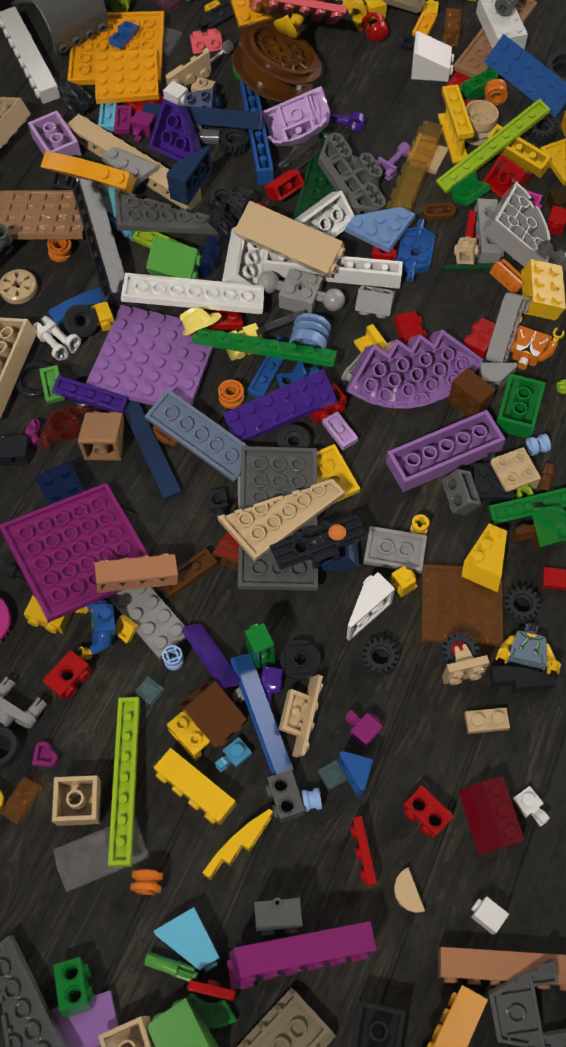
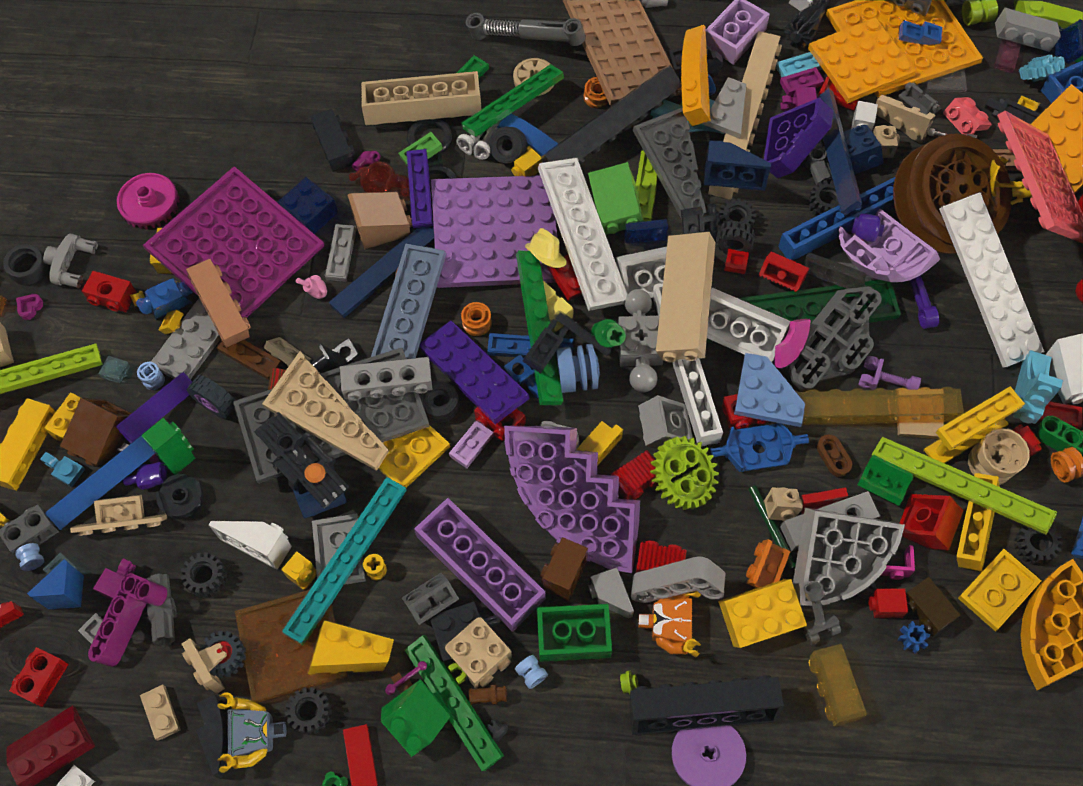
camera: 70 degrees right, 0 degrees up
none -> light grey tile [78,613,103,644]
none -> magenta beam [88,573,167,667]
none -> dark grey piece [147,574,177,647]
none -> black wheel [186,375,235,419]
none -> dark tan plate [264,337,312,367]
none -> teal plate [282,477,407,645]
none -> bright pink piece [296,275,327,299]
none -> light grey tile [325,224,357,282]
none -> light grey brick [340,357,432,401]
none -> magenta hinge [385,661,427,695]
none -> green plate [462,64,564,137]
none -> black hinge [522,319,568,374]
none -> green piece [591,319,626,347]
none -> lime gear [650,436,719,510]
none -> dark pink tile [775,319,810,368]
none -> dark purple head [852,213,884,242]
none -> dark grey hinge [899,82,941,115]
none -> white plate [939,193,1044,367]
none -> medium azure arch [1013,350,1063,424]

